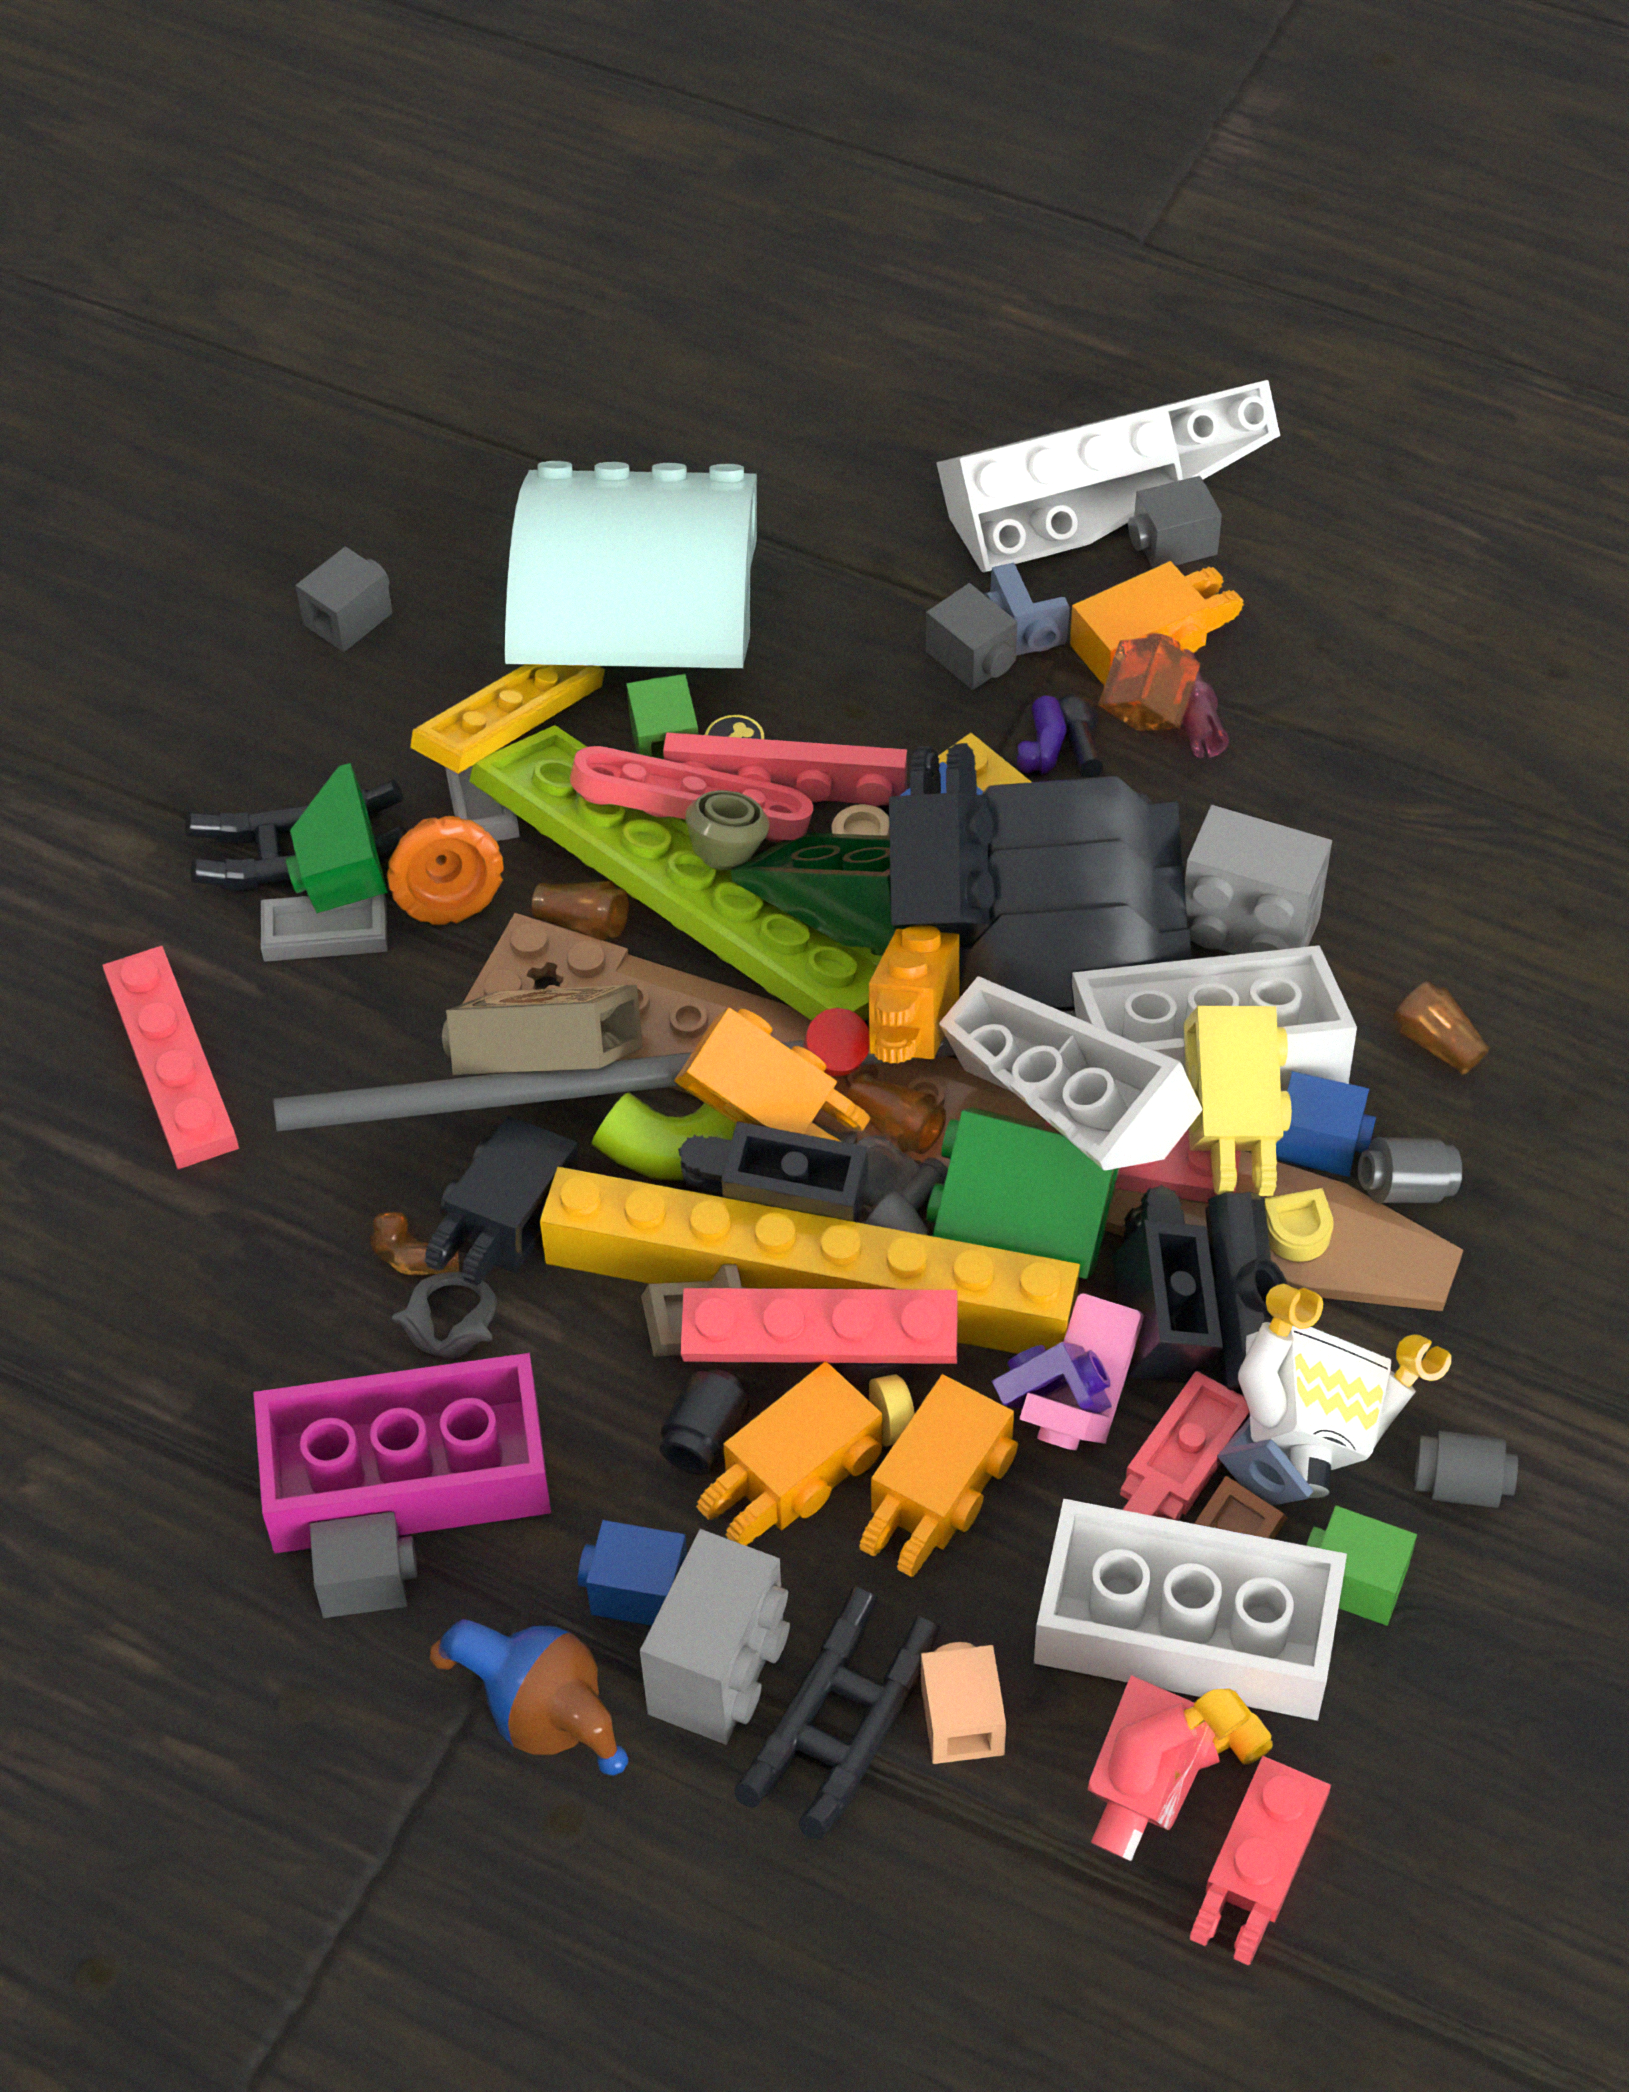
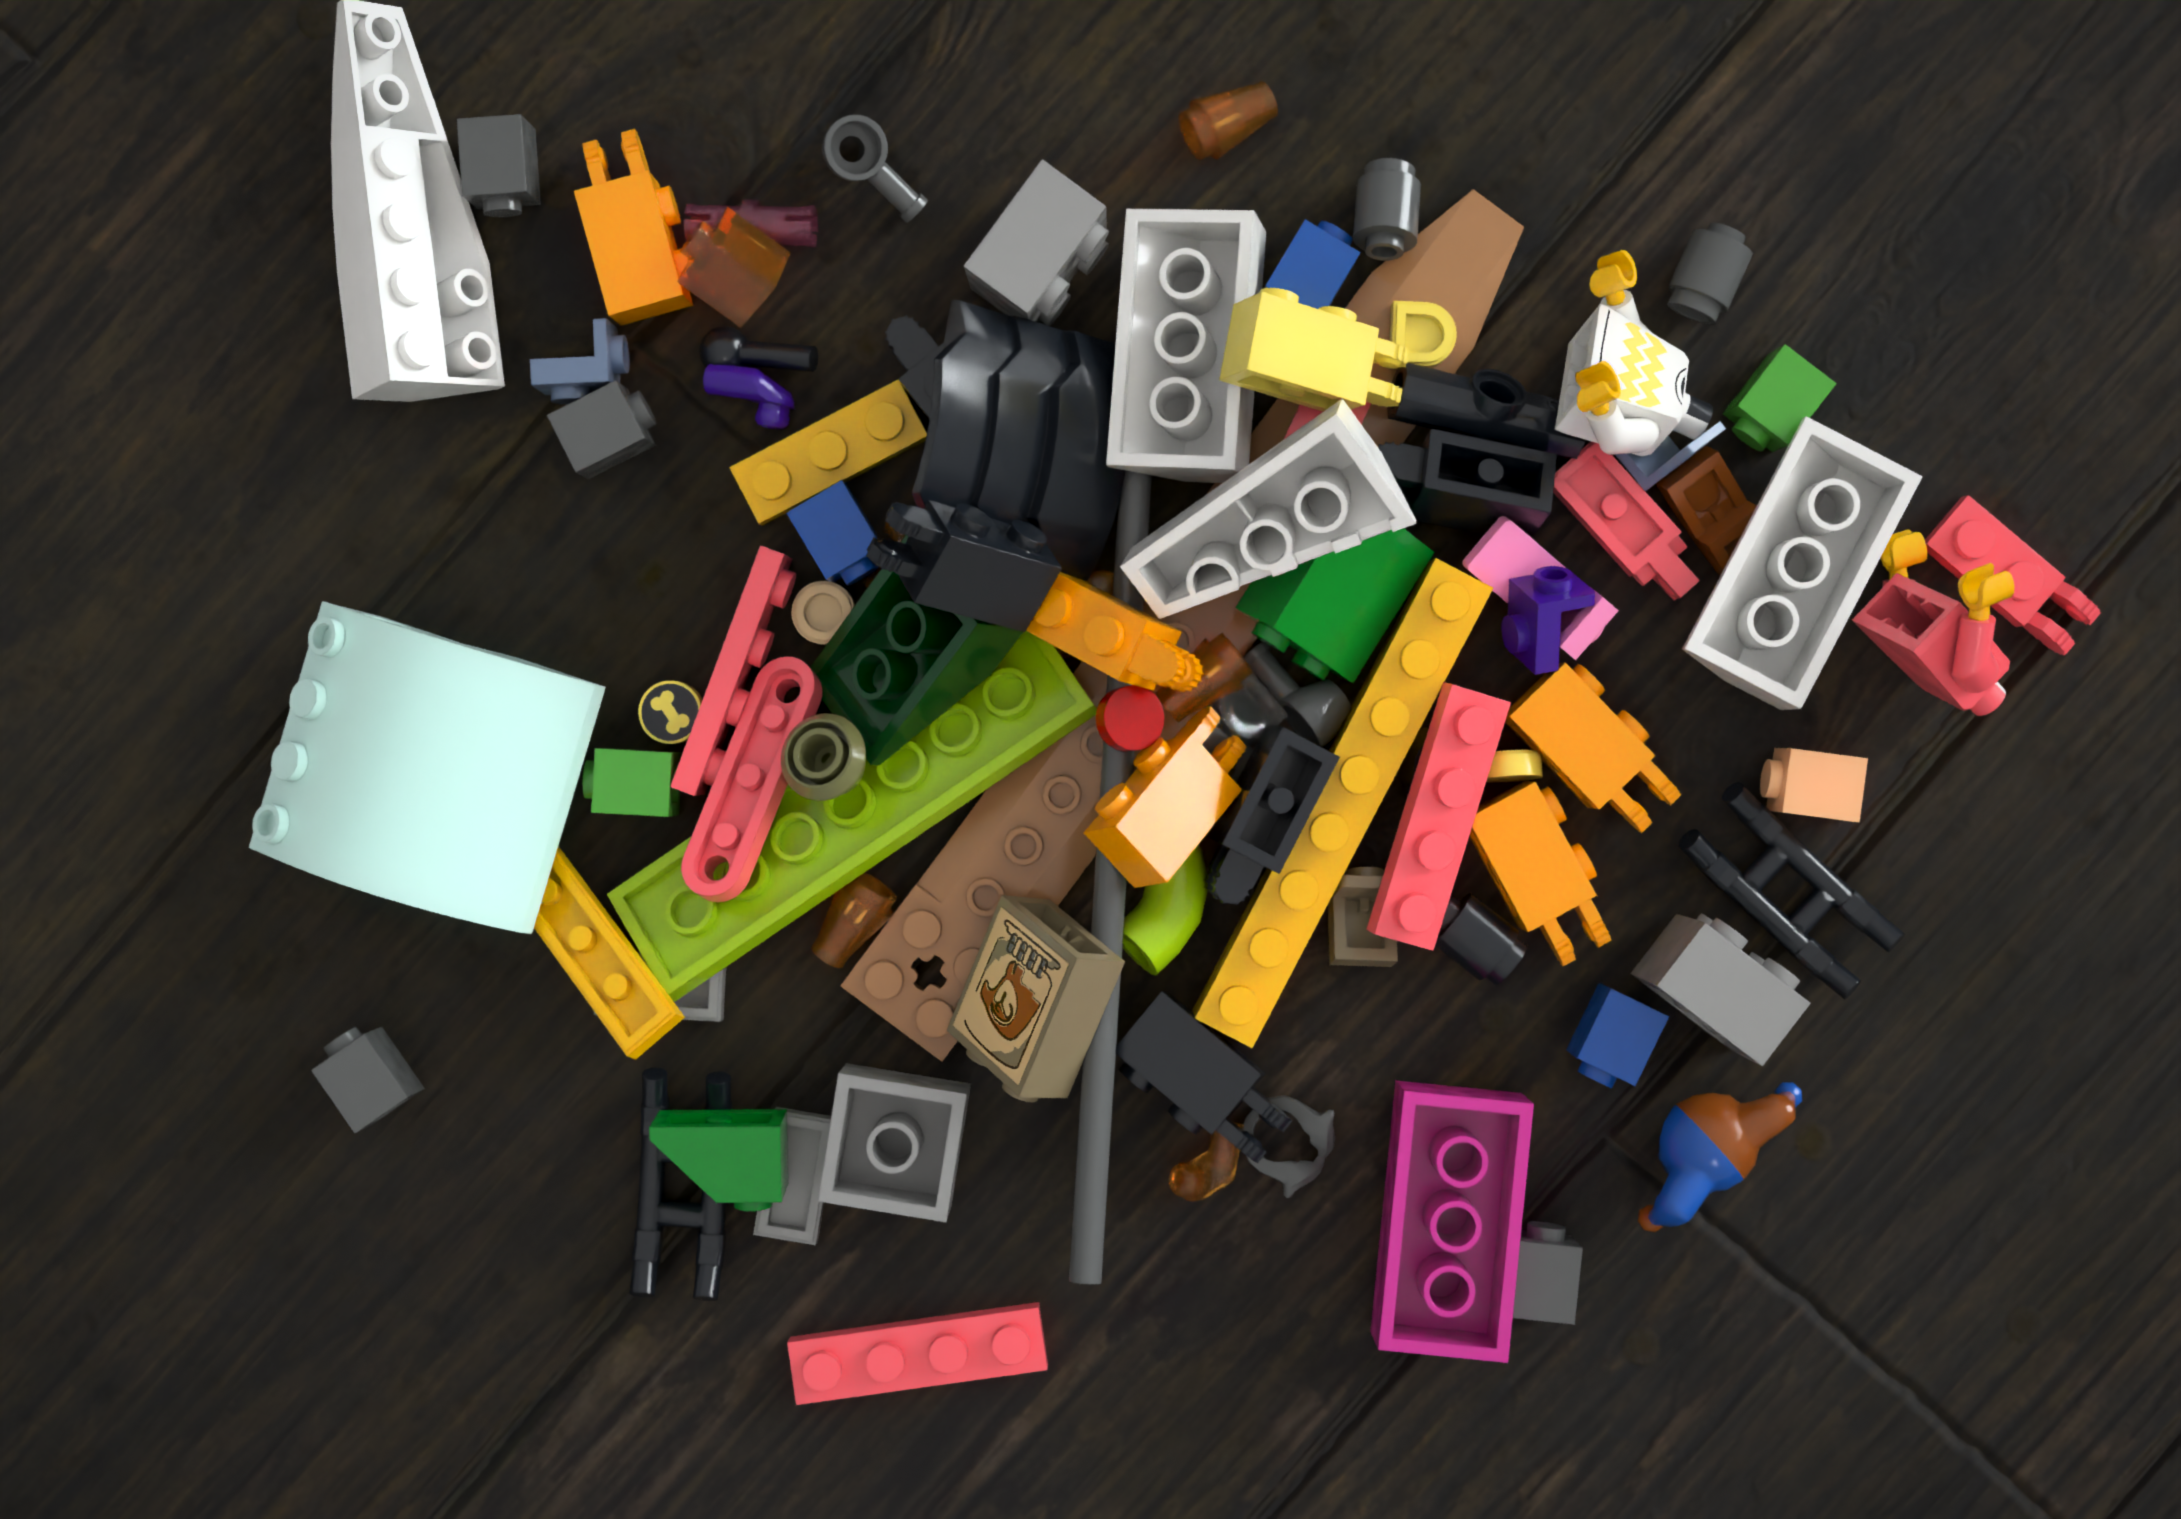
camera: 75 degrees left, 35 degrees up
orange hair [387,816,504,925] -> none
none -> light grey brick [818,1063,971,1222]
none -> dark grey bar [822,115,928,223]

